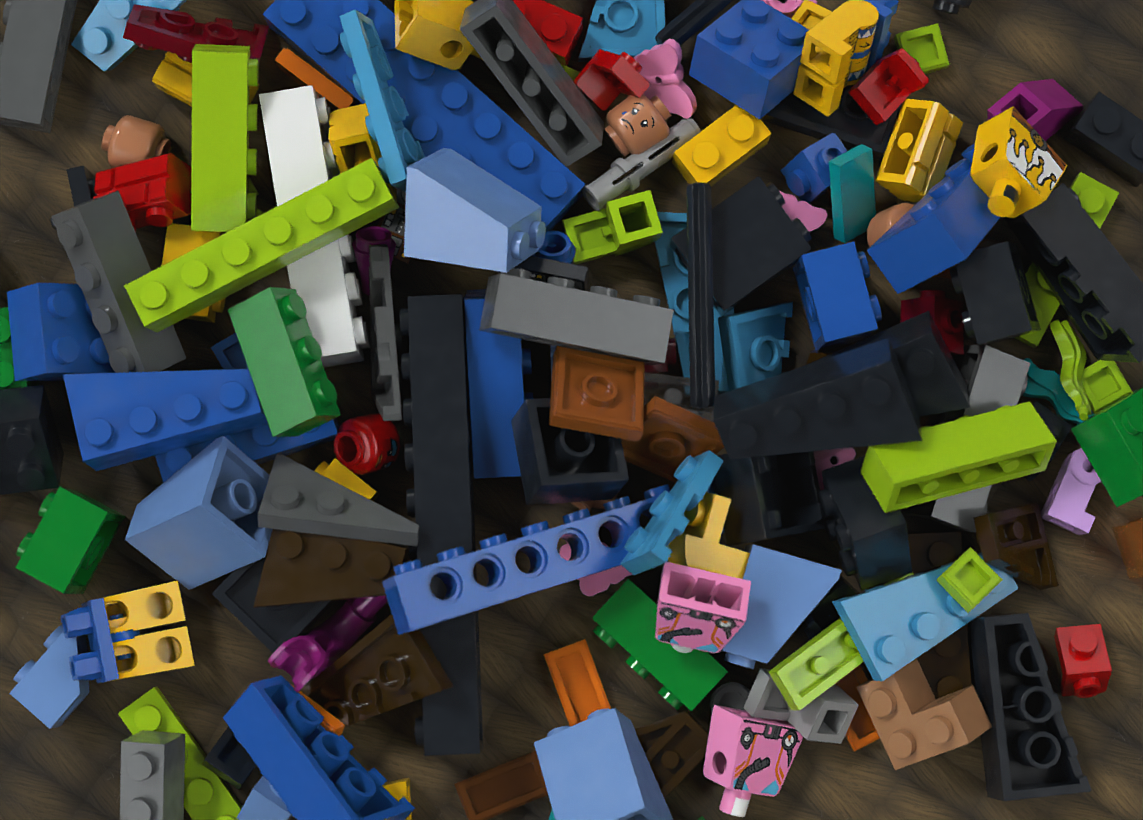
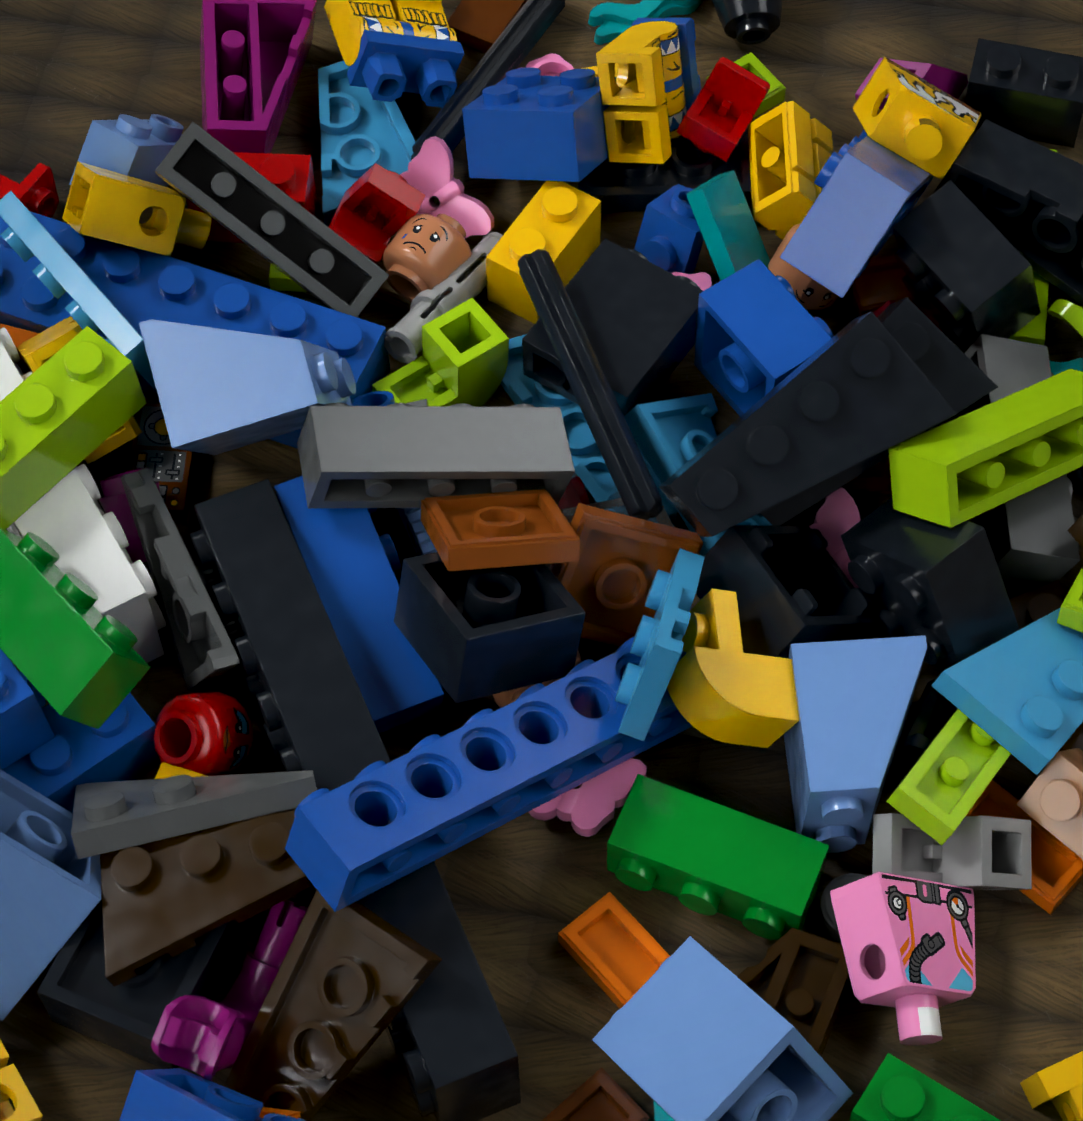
camera: 20 degrees left, 25 degrees down
bright pink torso [655,562,751,653] -> none

